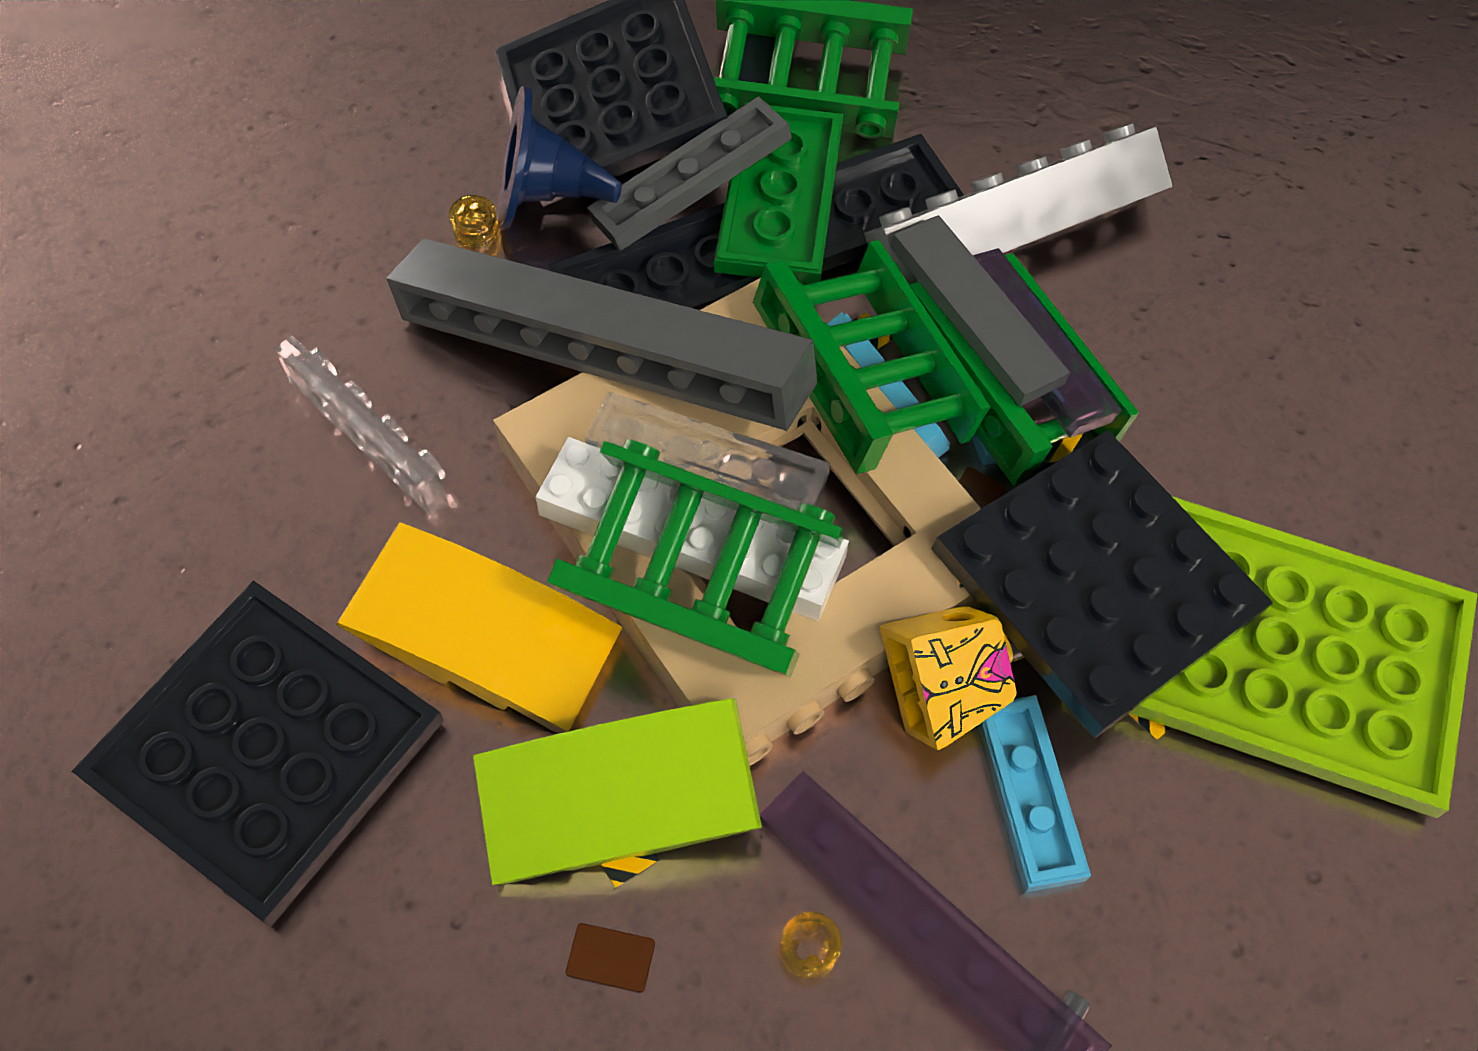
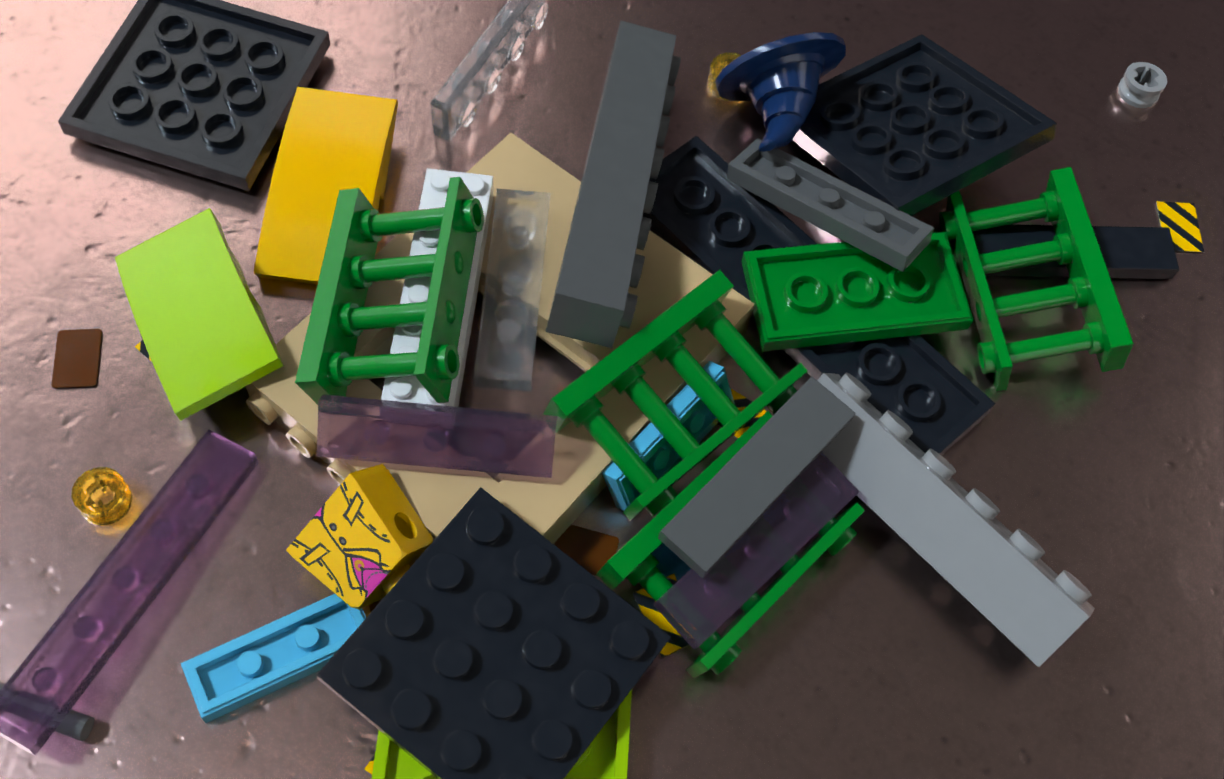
camera: 70 degrees right, 0 degrees up
none -> clear purple tile [317,394,557,478]

